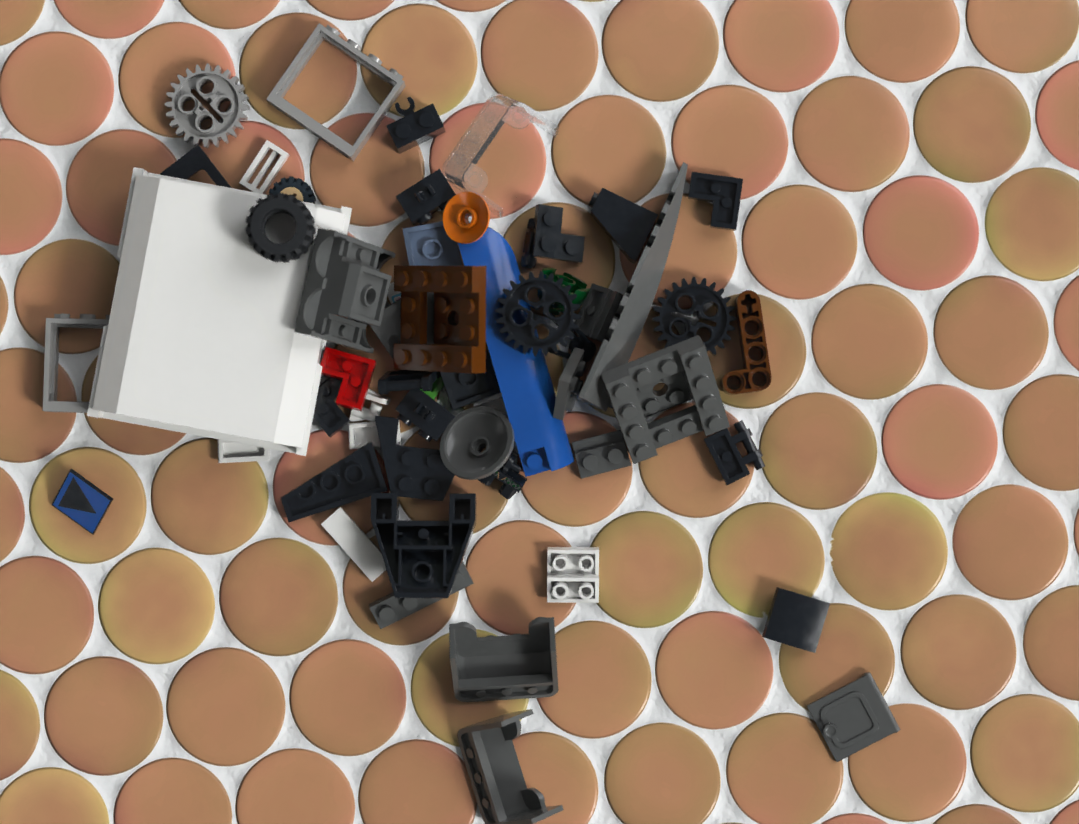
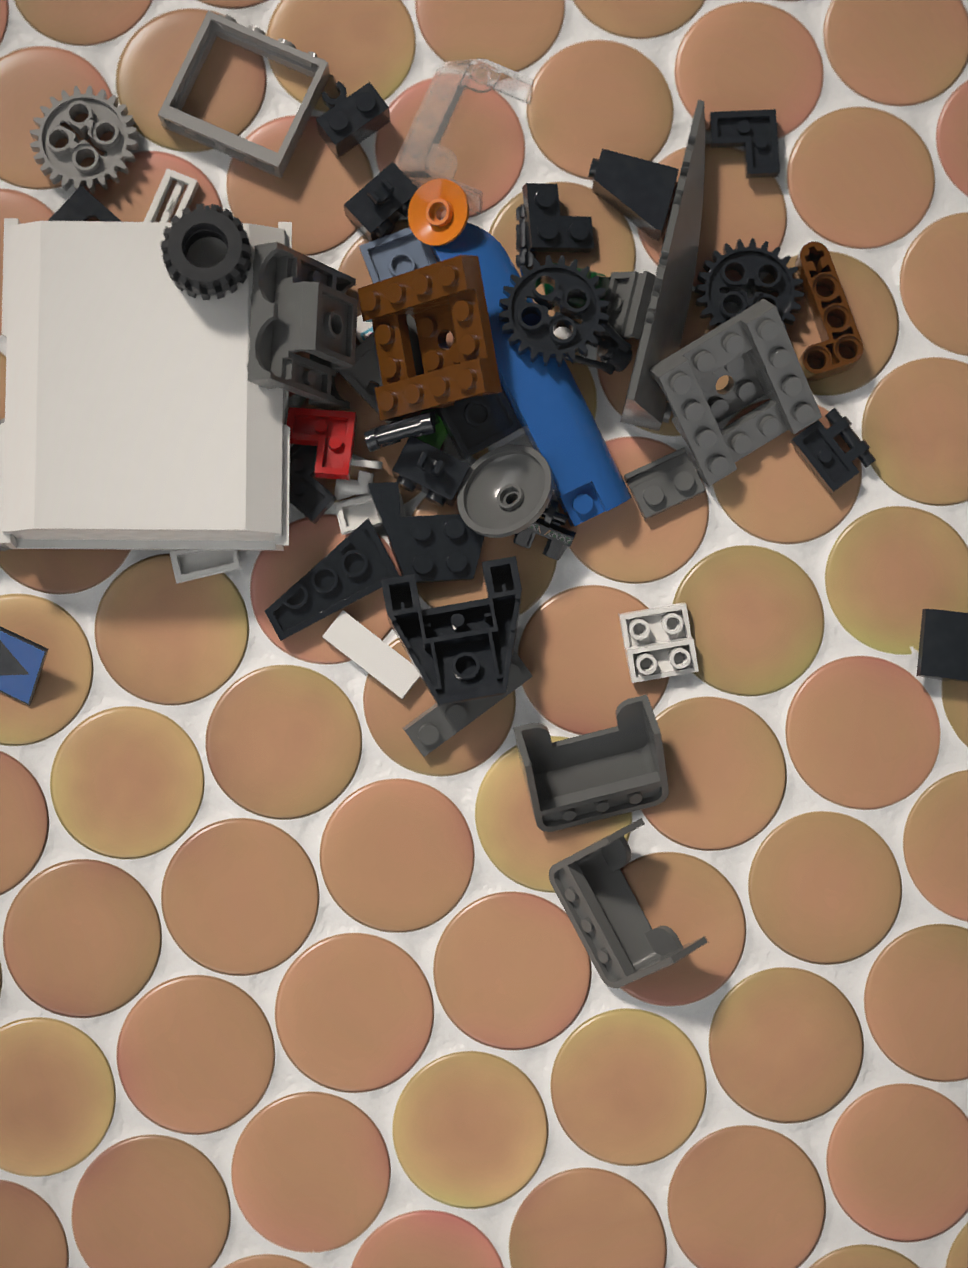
camera: 15 degrees left, 5 degrees down
dark grey plate [553,347,587,421] -> none

